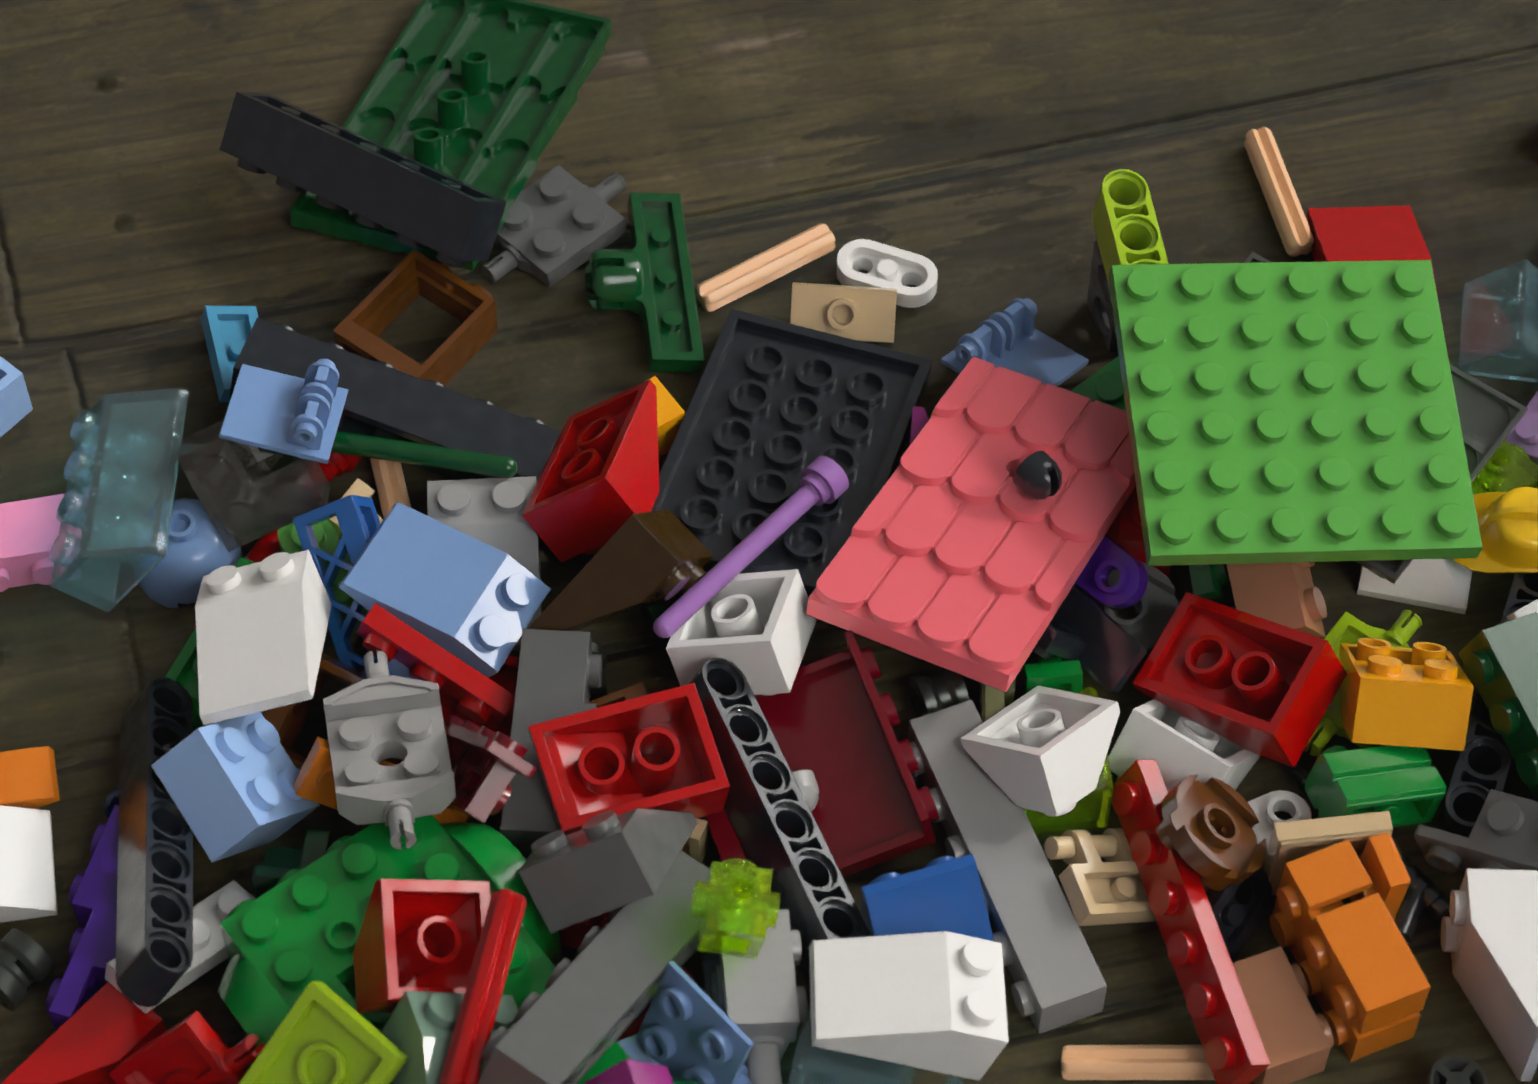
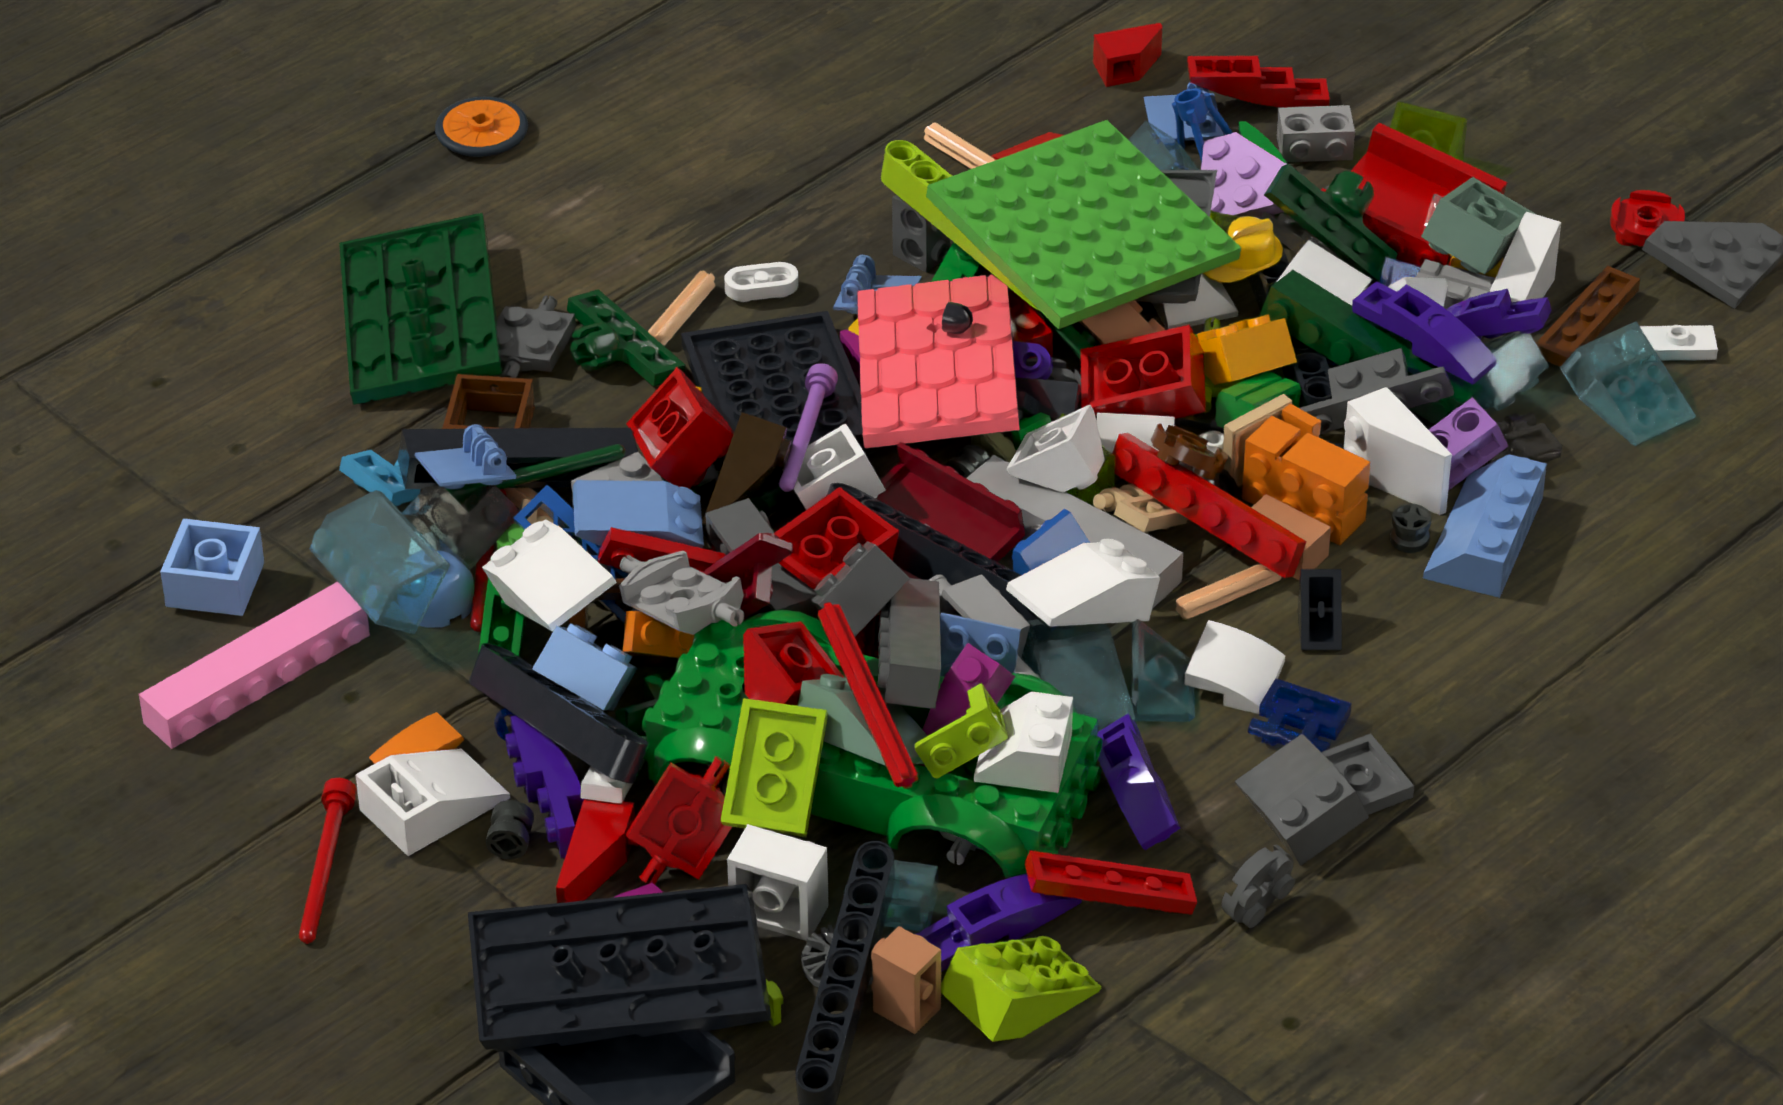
camera: 30 degrees left, 15 degrees down
black brick [220,92,507,267] -> none
clear neon green brick [690,859,780,959] -> none
tan plate [790,282,897,343] -> none

